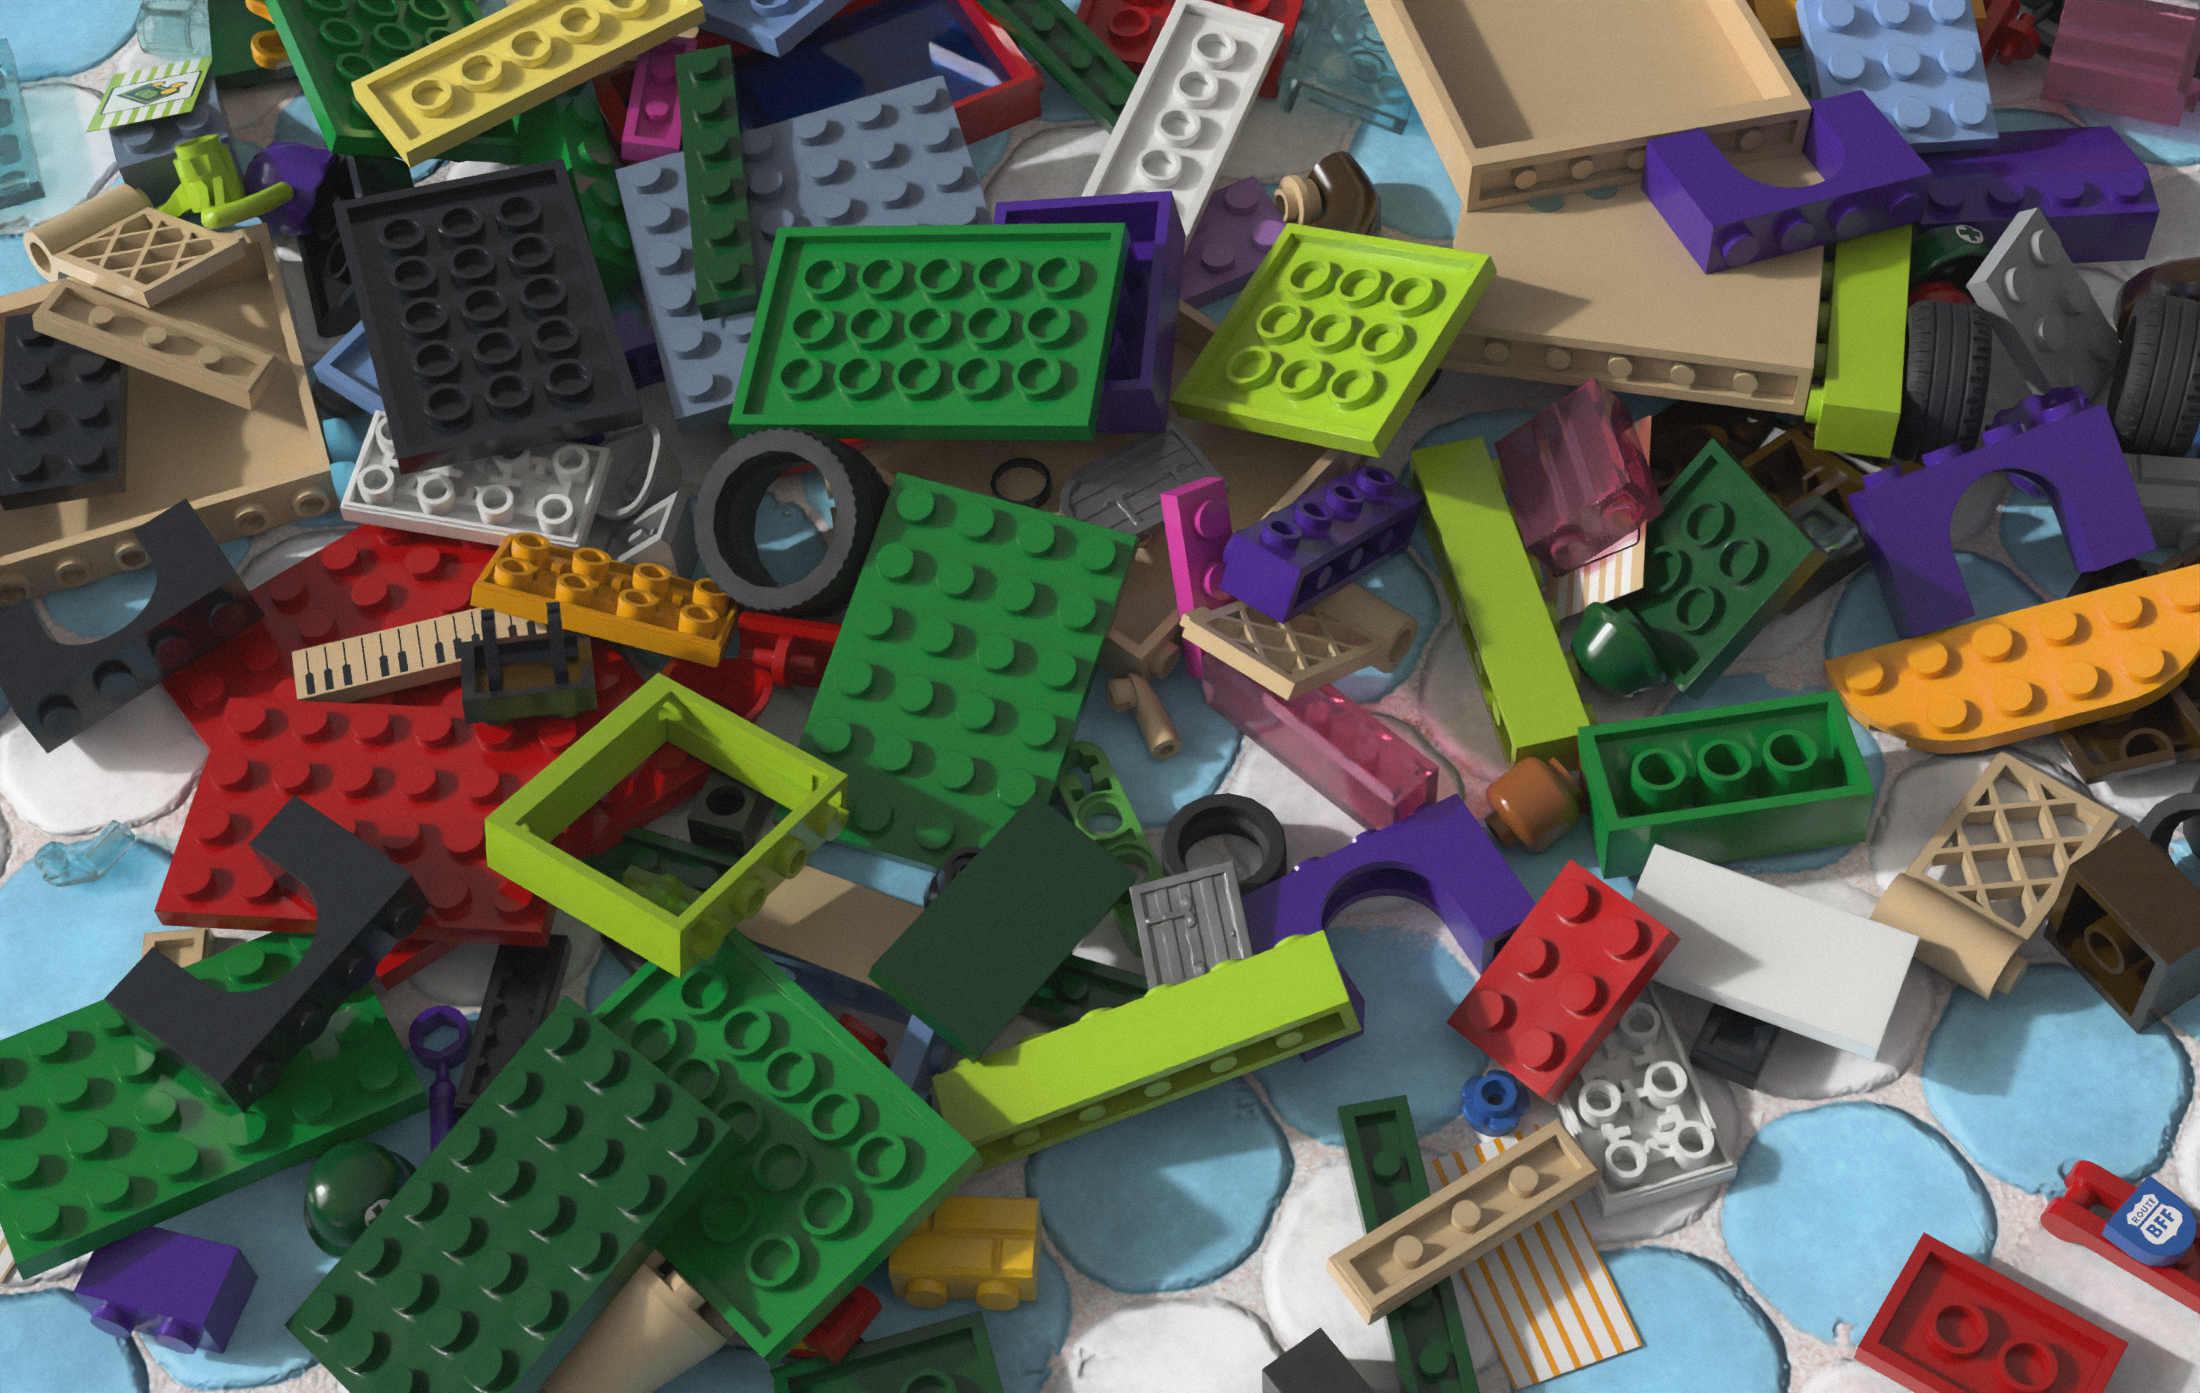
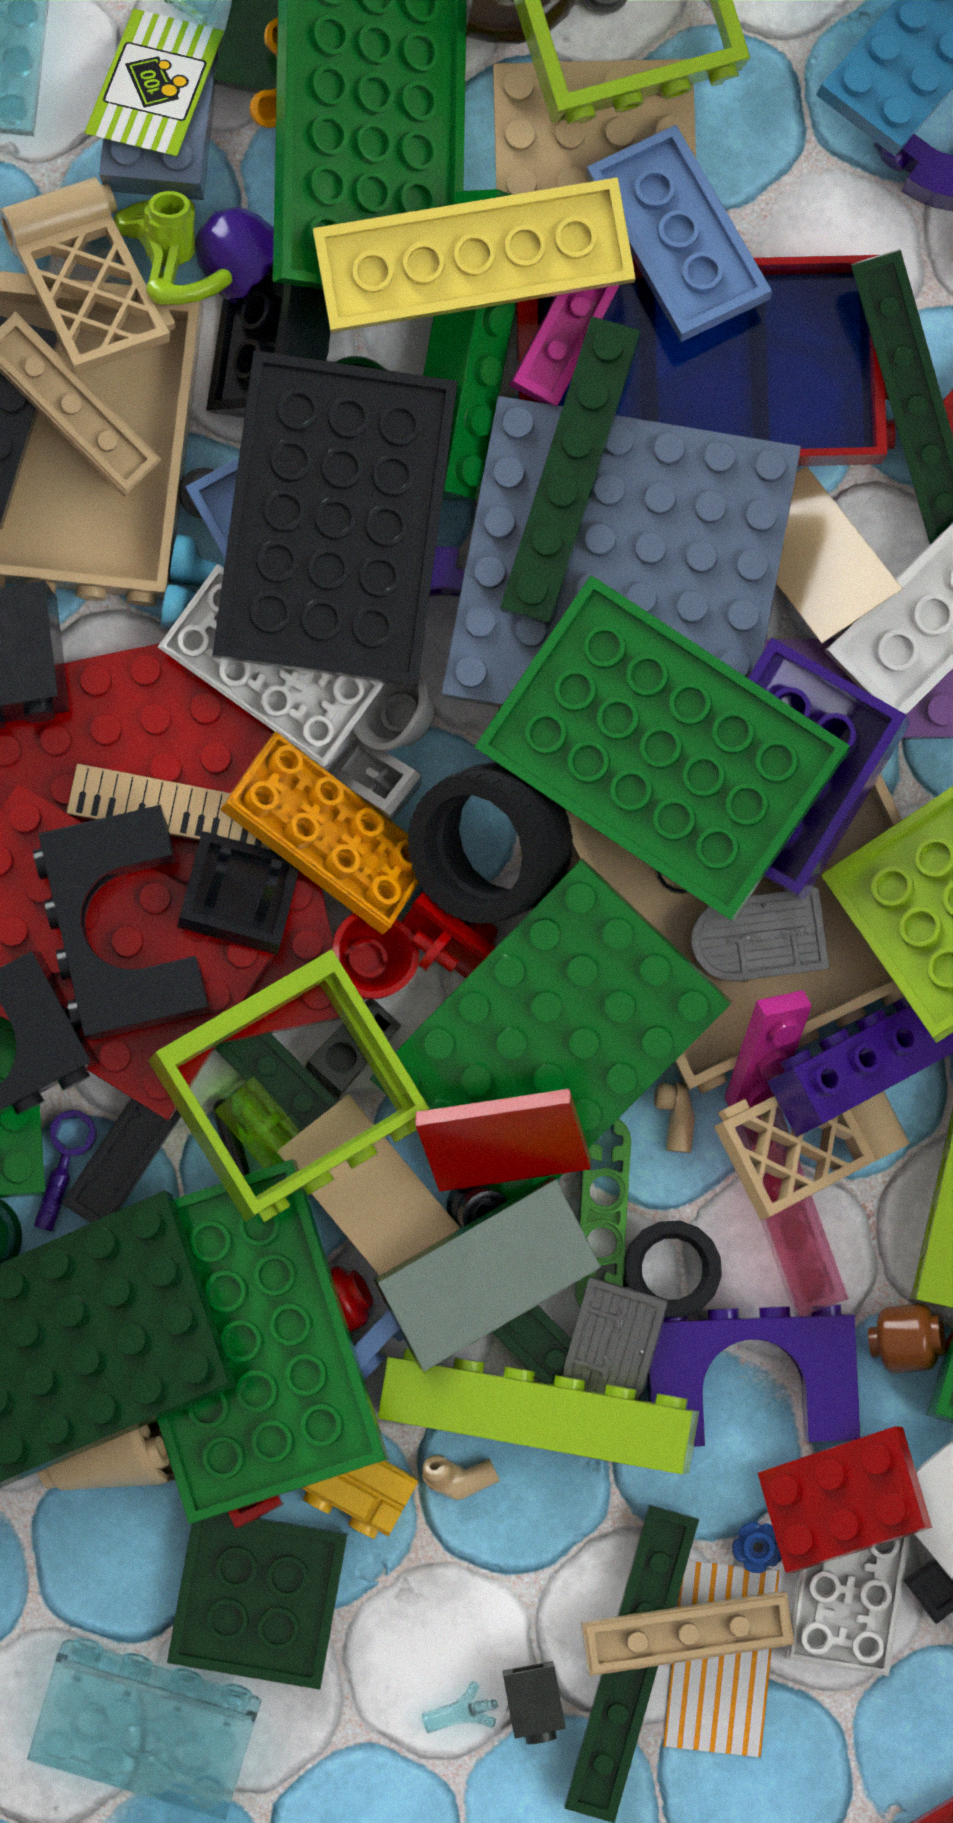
camera: 15 degrees right, 30 degrees up
none -> black arch [33,804,211,1041]
none -> red tile [416,1089,591,1192]
none -> tan arm [422,1455,500,1500]
none -> tan sticker [776,466,903,643]

